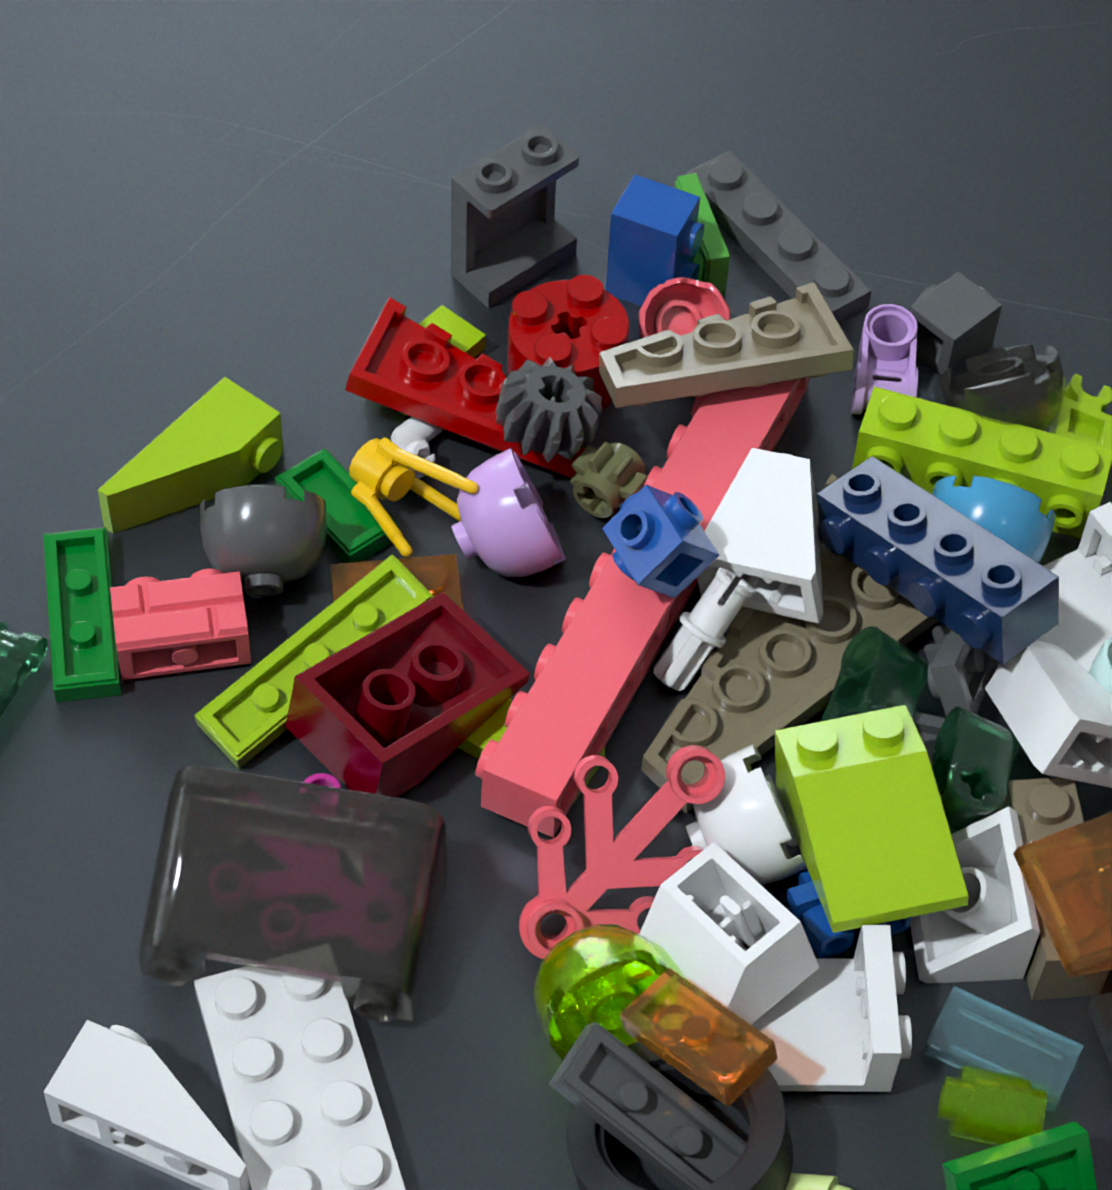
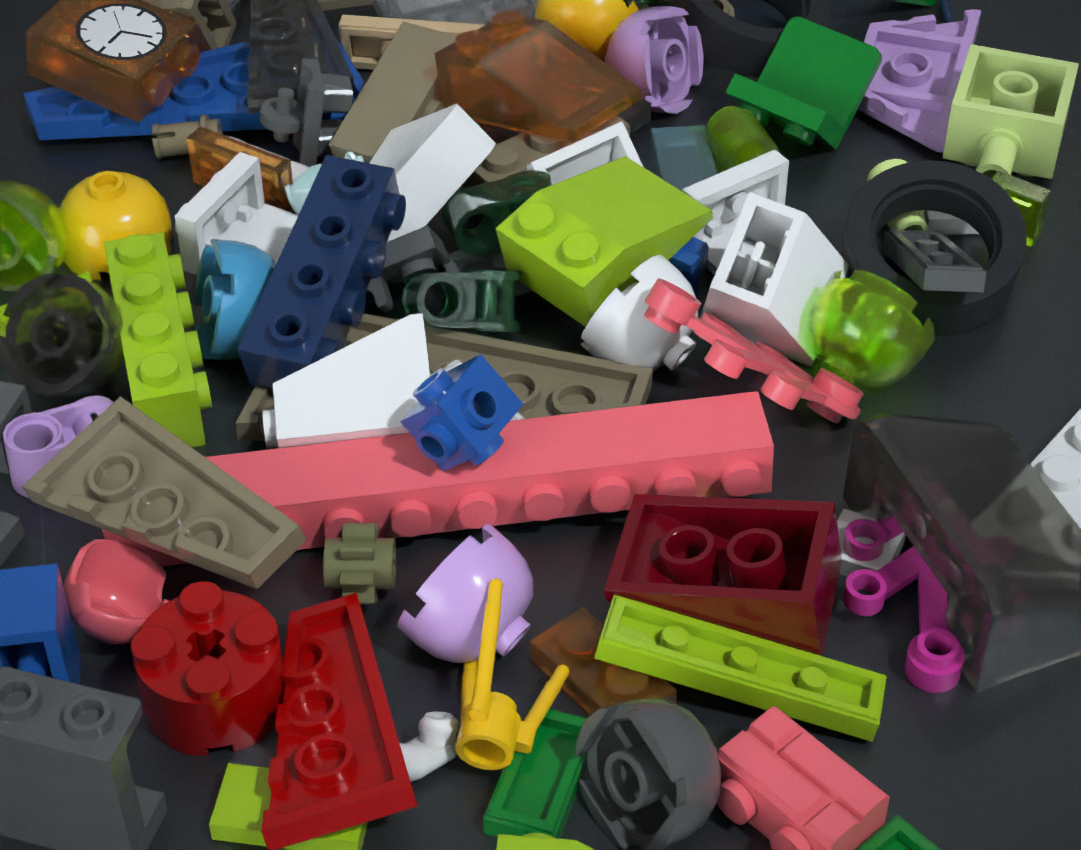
camera: 120 degrees left, 10 degrees down
dark grey gear [495,357,603,463] -> none
clear orange plate [619,968,778,1107] -> none

